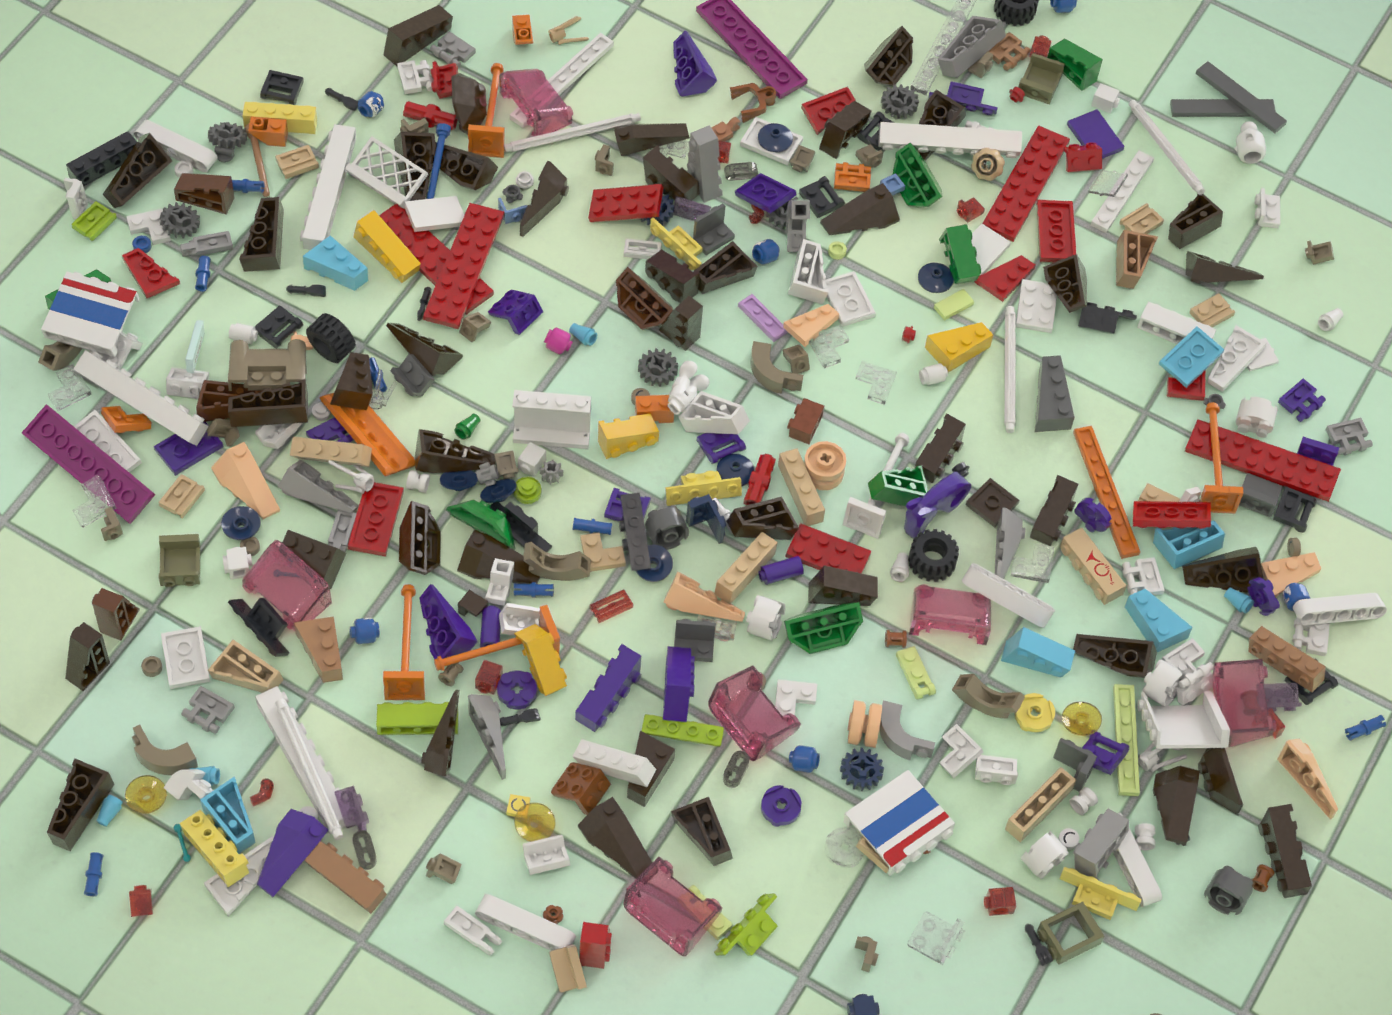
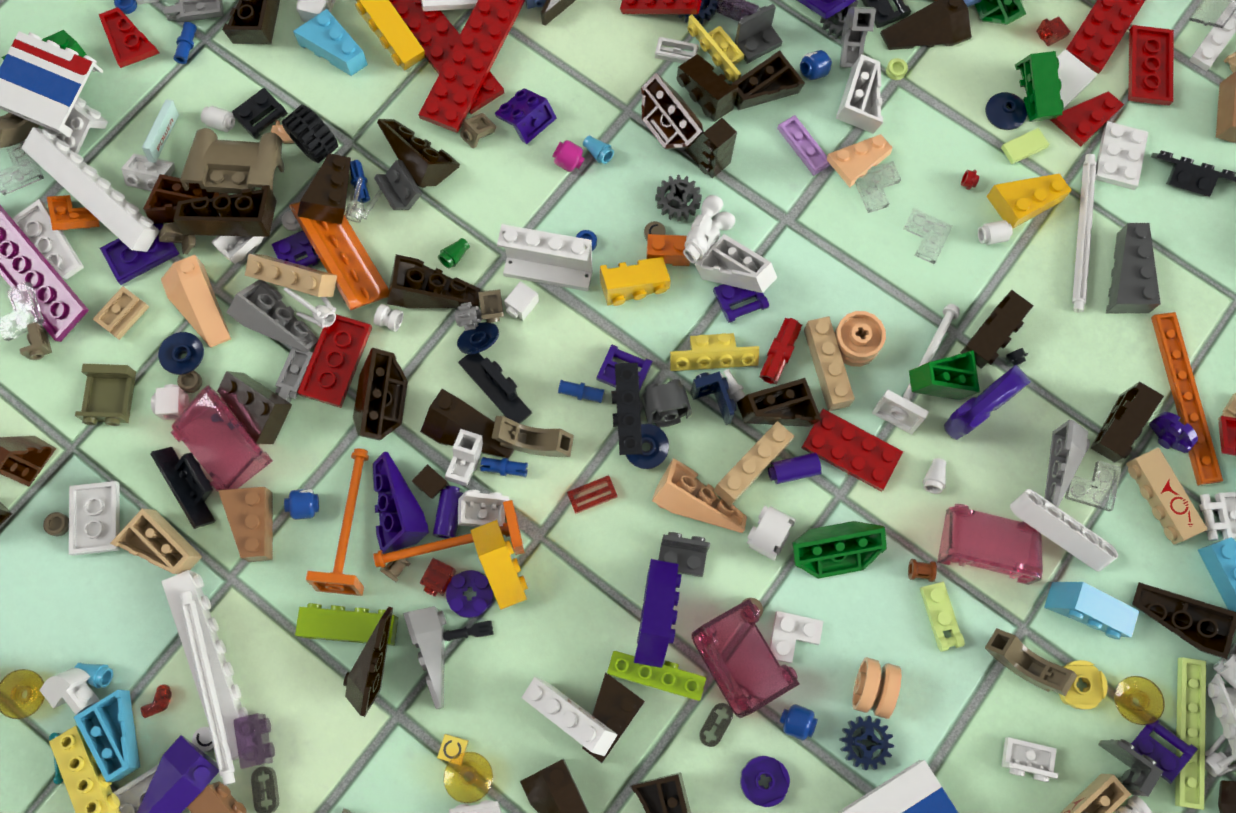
camera: 10 degrees right, 15 degrees up
dark tan arch [132,724,198,775] -> none
light grey plate [181,686,235,734] -> none
black piece [286,285,326,297] -> none
black piece [417,287,432,321] -> none
dark blue dish [440,470,478,491] -> none
green wedge [446,499,515,550] -> none
lime plate [513,476,542,504] -> none
light grey gear [540,460,563,485] -> none
dark orange bracket [551,762,611,815] -> none
dark purple wedge [575,644,642,732] -> none
tan plate [580,533,626,572] -> none
clear plate [697,614,737,642] -> none
dark blue dish [716,454,754,486] -> none
clear red arm [749,204,765,224] -> none
dark tan arch [750,341,804,394] -> none
dark tan bracket [783,344,810,374] -> none
copper brick [787,398,825,444] -> none
dark brown wedge [808,566,878,606] -> none
white tile [825,271,876,327] -> none
light grey arch [879,700,935,760] -> none
black tyre [908,529,959,582] -> none
white plate [939,724,983,778] -> none
dark brown plate [965,478,1020,528] -> none
dark brown wedge [1043,254,1087,313] -> none

